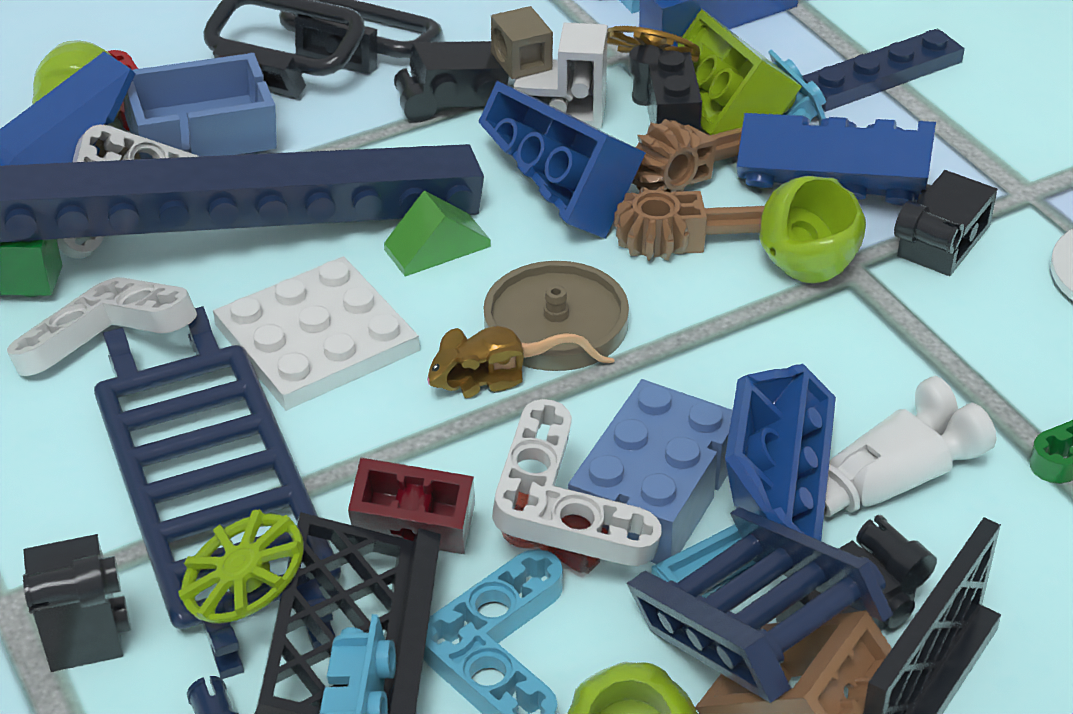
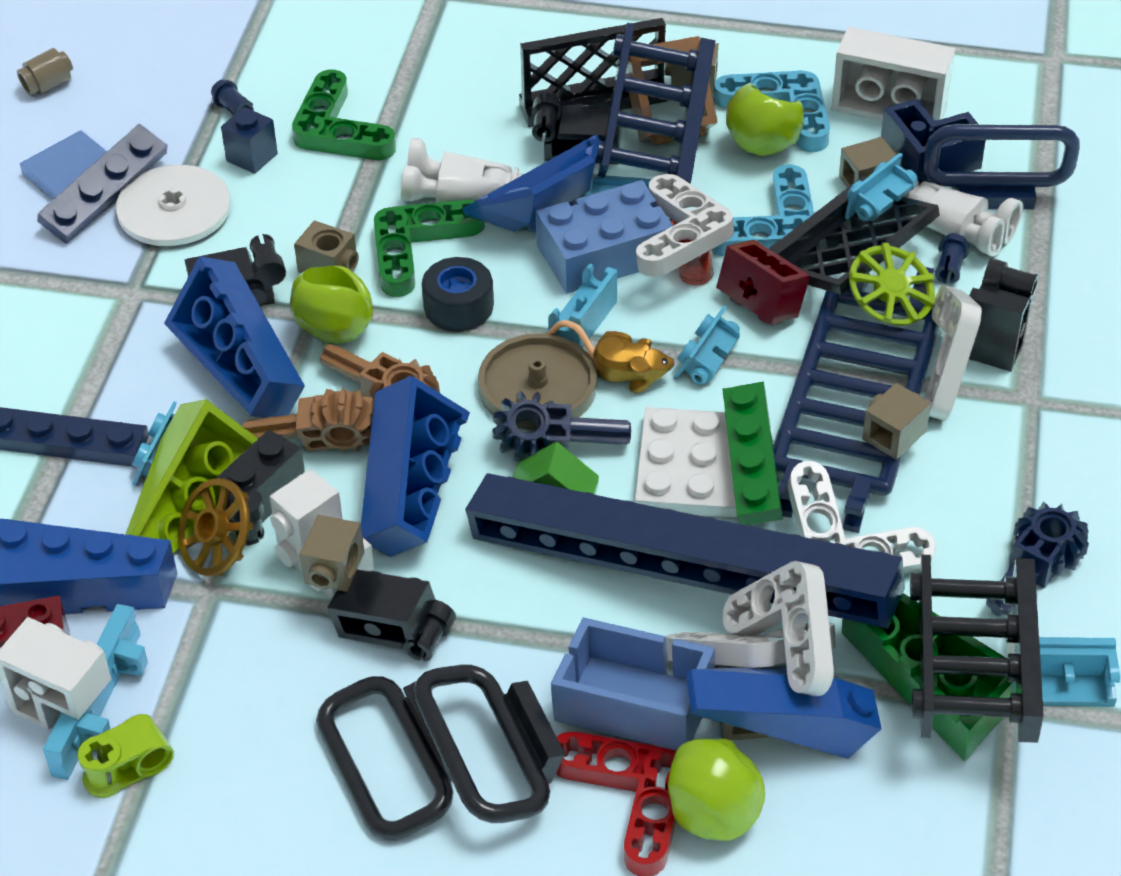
camera: 140 degrees left, 5 degrees up
none -> dark tan brick [294,220,359,273]
none -> green beam [374,200,485,297]
none -> black wheel [421,257,494,331]
none -> dark blue gear [492,391,632,462]
none -> medium azure hinge [545,264,618,348]
none -> medium azure hinge [674,305,740,385]
none -> green plate [722,381,783,526]
none -> white beam [722,561,834,697]
none -> dark tan brick [862,383,931,460]
none -> white beam [924,285,982,421]

